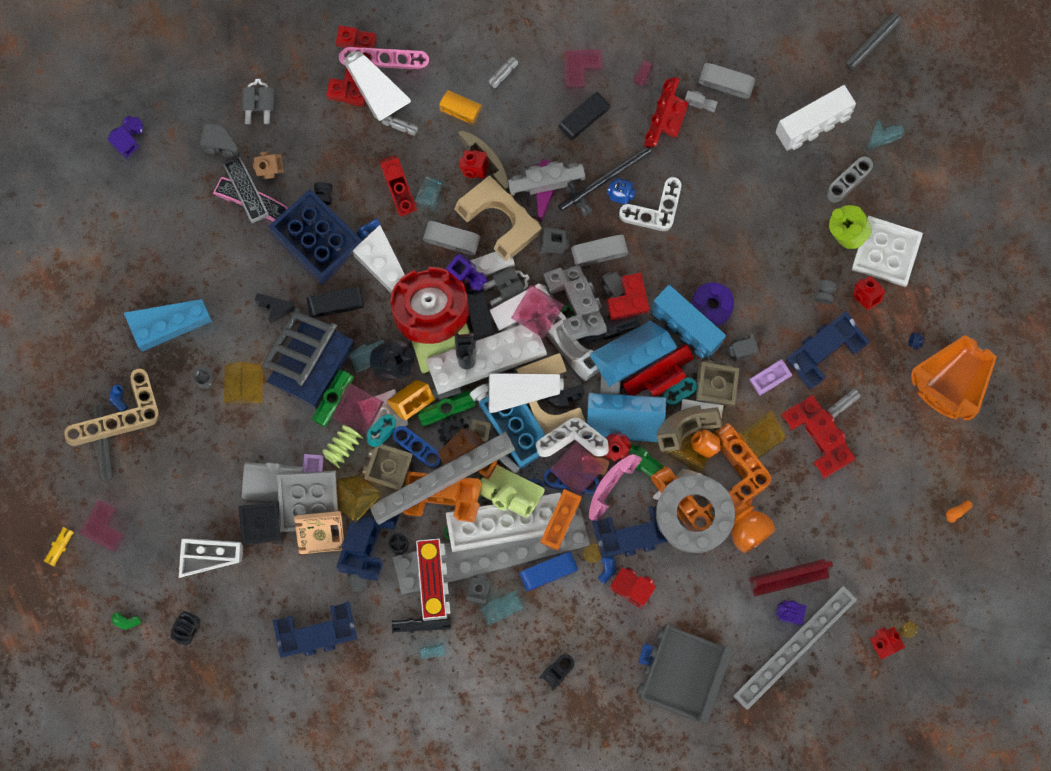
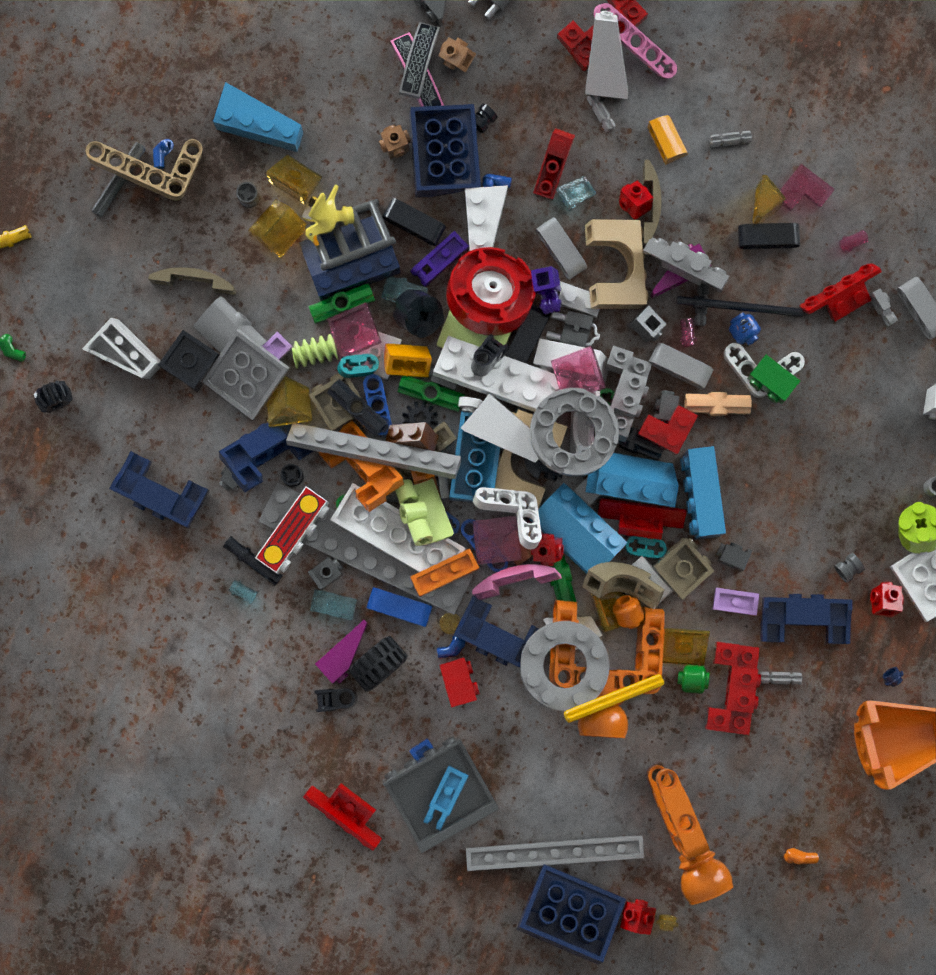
camera: 40 degrees right, 5 degrees up
clear pink plate [79,500,124,552] -> none
black slope [255,293,295,323] -> none
light nougat container [294,511,345,554] -> none
dark purple wheel [692,282,734,327] -> none
dark red fence [749,559,833,597] -> none
dark purple brick [775,600,807,626] -> none
none -> dark tan slope [148,268,237,296]
none -> clear yellow slope [266,155,322,205]
none -> light yellow animal [302,185,354,246]
none -> red bracket [303,783,382,851]
none -> magenta slope [315,620,368,684]
none -> black piece [327,379,388,437]
none -> black tyre [349,636,408,692]
none -> medium nougat brick [379,125,411,159]
none -> dark purple plate [410,231,469,287]
none -> dark azure hinge [424,765,469,831]
none -> dark blue slope [516,864,626,965]
none -> light grey plate [530,388,619,476]
none -> yellow axle [564,674,664,723]
none -> orange piece [646,765,733,905]
none -> green head [677,664,710,694]
none -> clear pink pin [680,318,697,347]
none -> light nougat piece [684,392,752,416]
none -> green brick [747,354,800,404]
none -> clear yellow slope [752,175,786,224]

